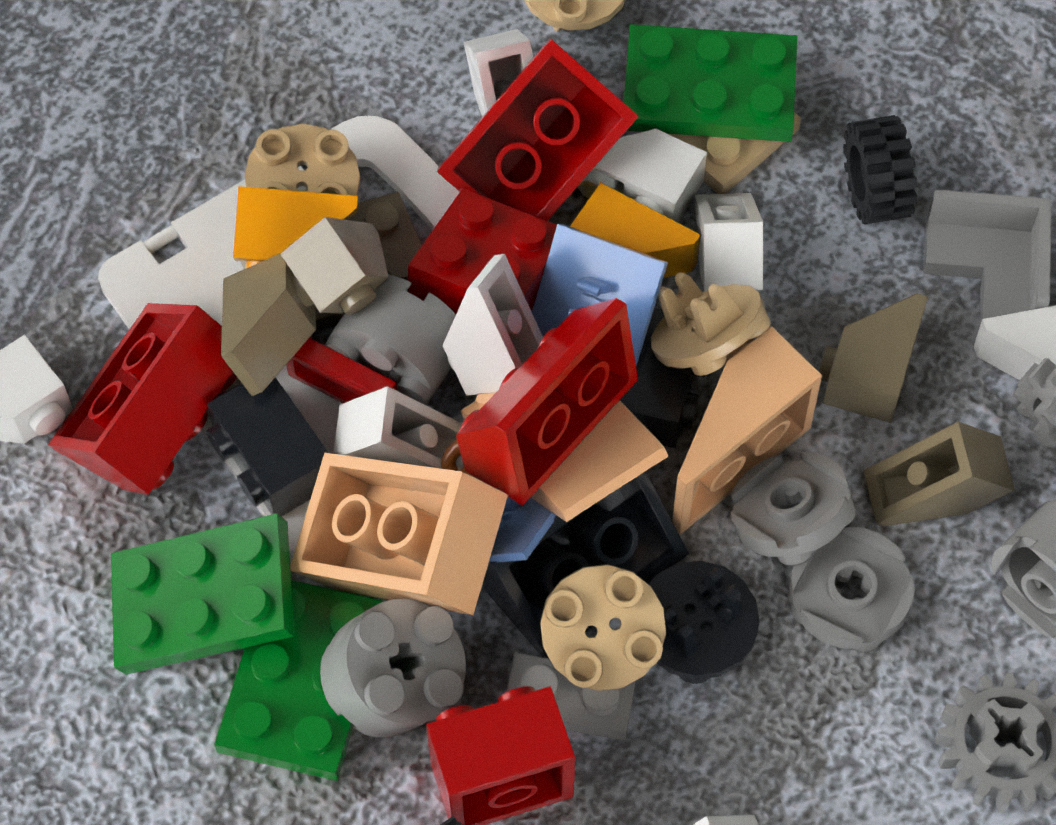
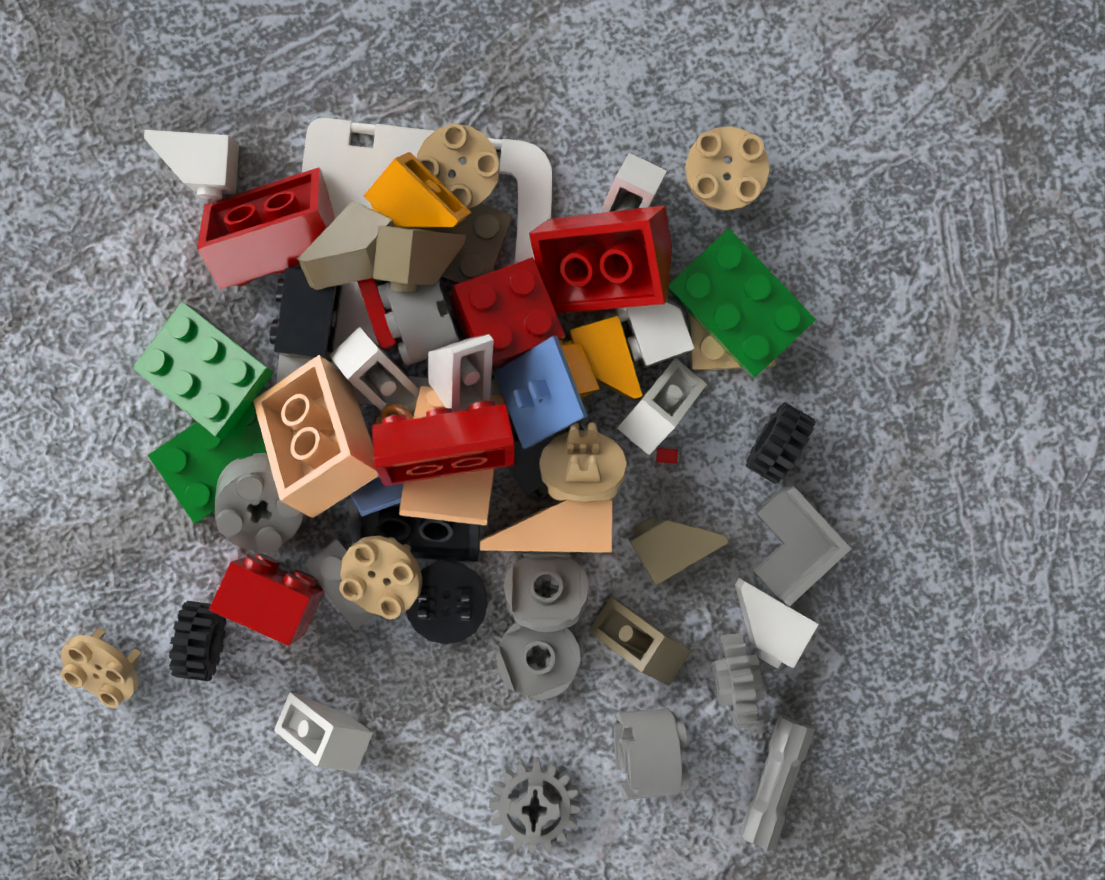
camera: 40 degrees right, 25 degrees up
none -> red piece [656,448,678,464]

